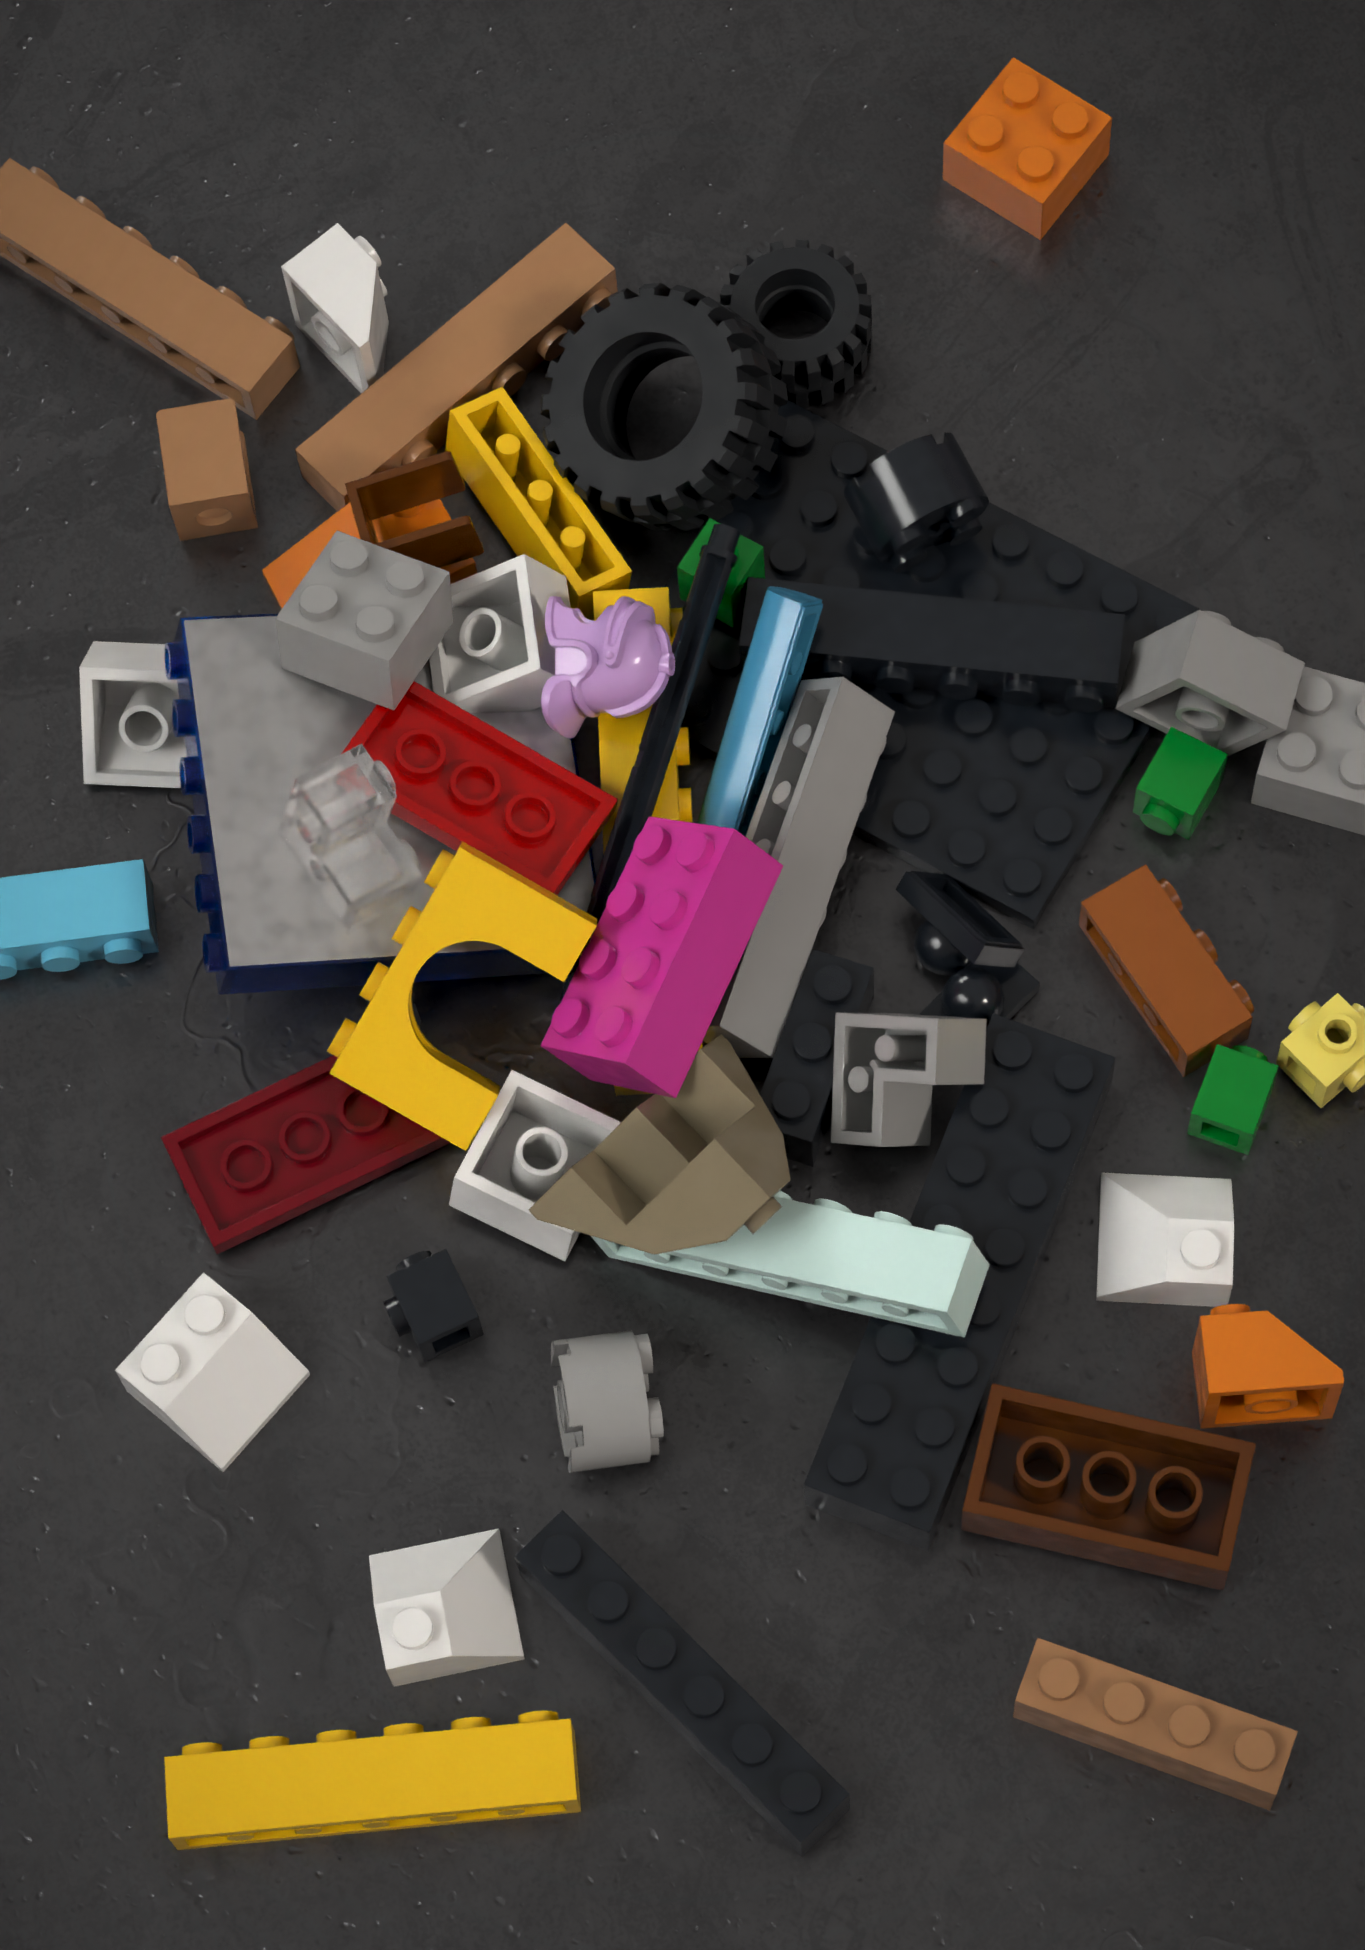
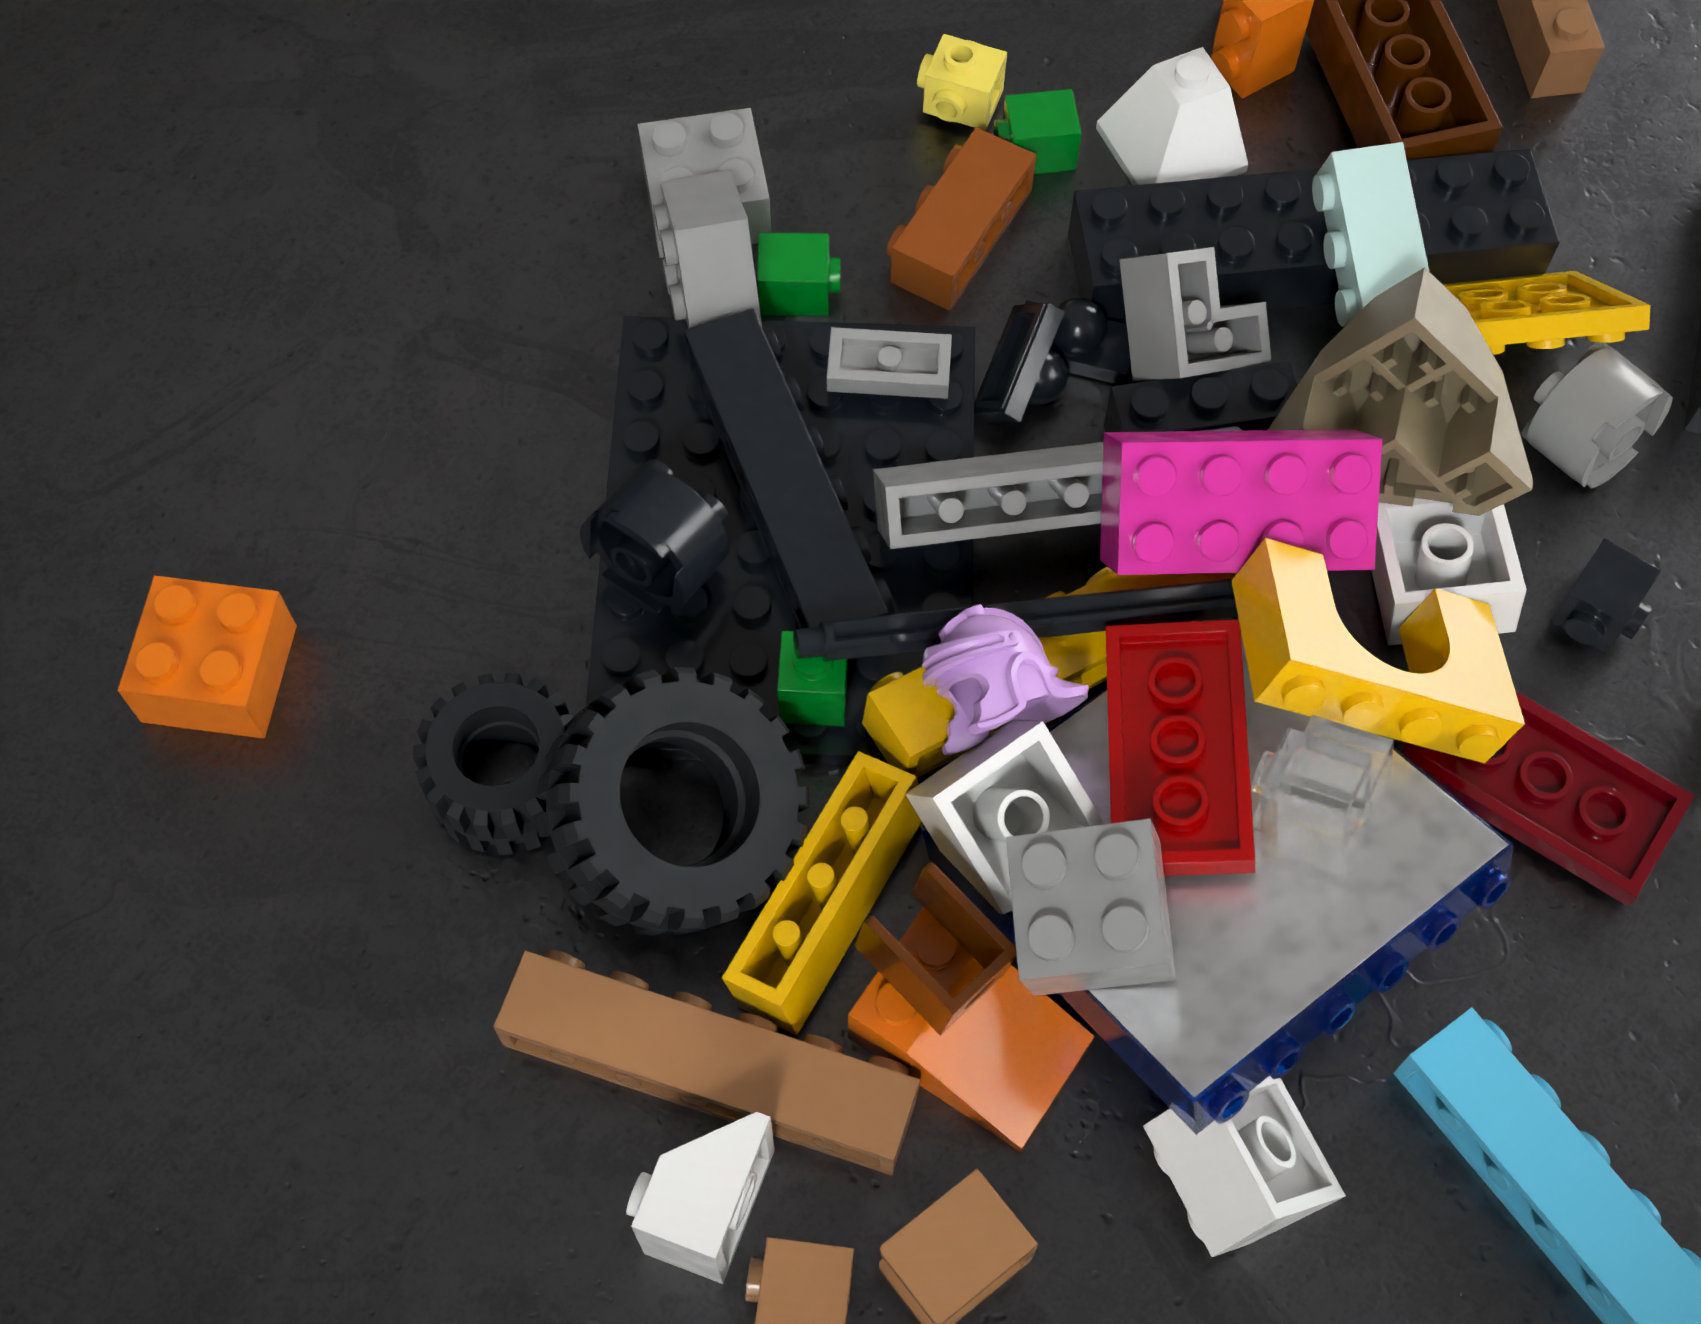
camera: 125 degrees left, 5 degrees down
dark azure brick [697,586,823,836] -> none
none -> light grey plate [827,327,952,399]
none -> yellow plate [1442,271,1651,355]

